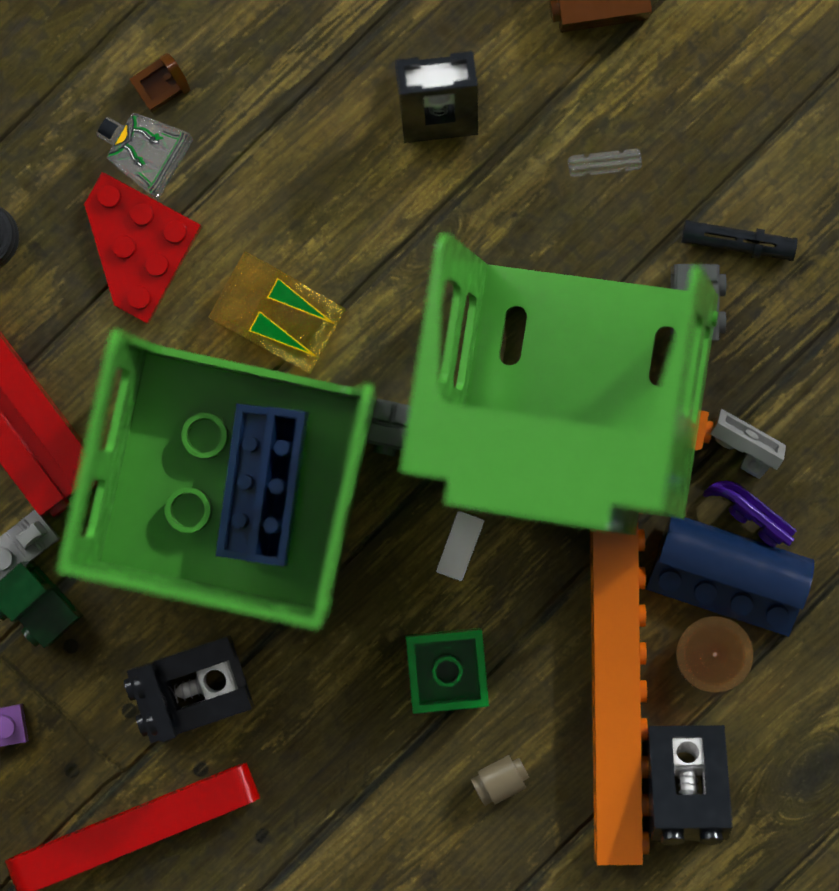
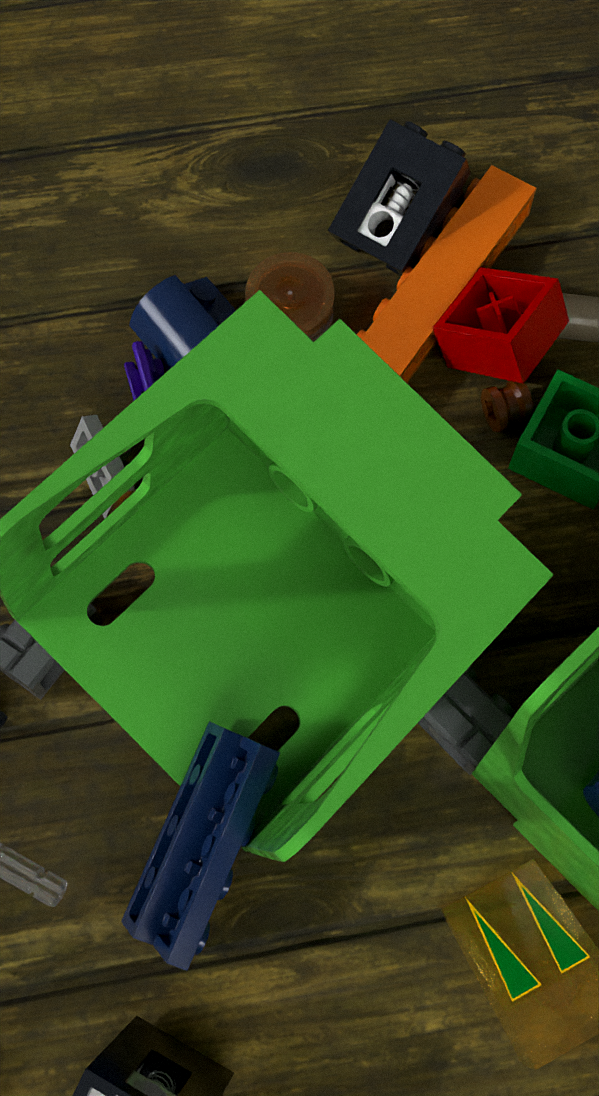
camera: 140 degrees left, 20 degrees down
none -> dark blue brick [121,721,280,971]
none -> red brick [432,267,569,384]
none -> reddish brown wheel [481,381,534,432]

